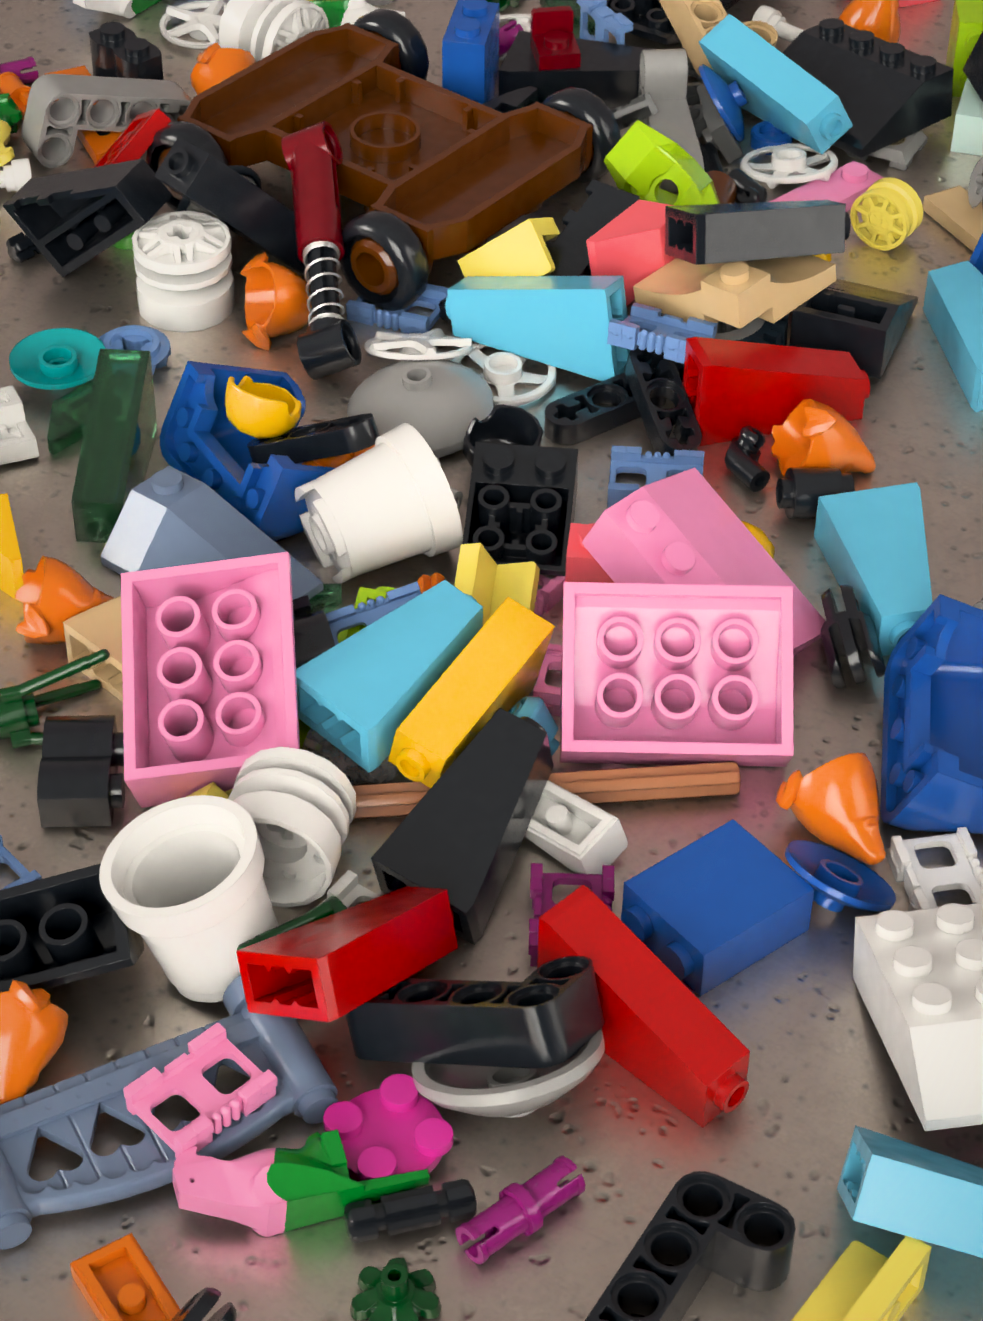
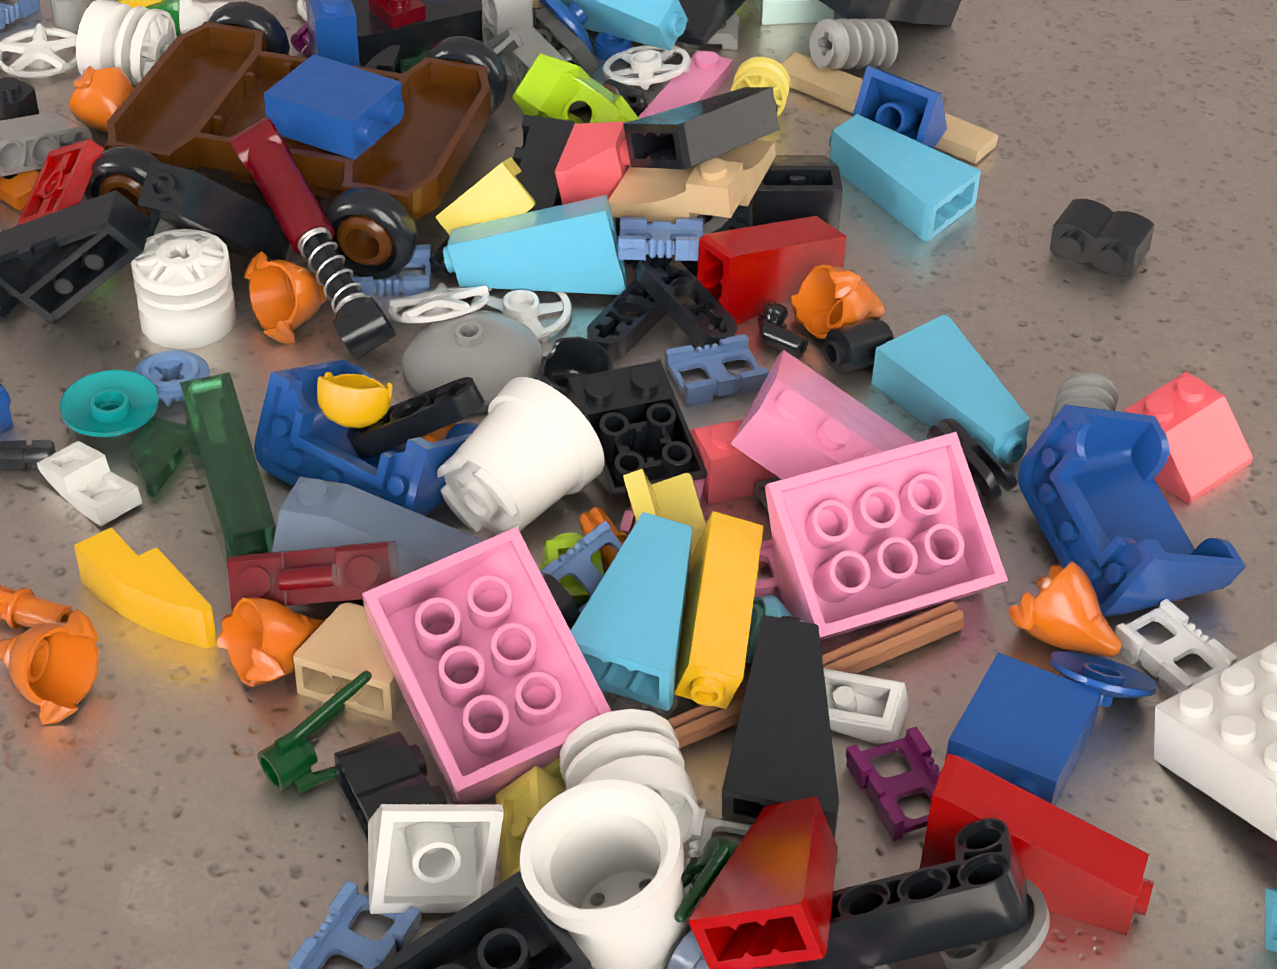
camera: 25 degrees left, 0 degrees up
none -> dark red piece [227,540,399,611]
none -> blue brick [264,54,404,160]
none -> white slope [368,804,504,914]

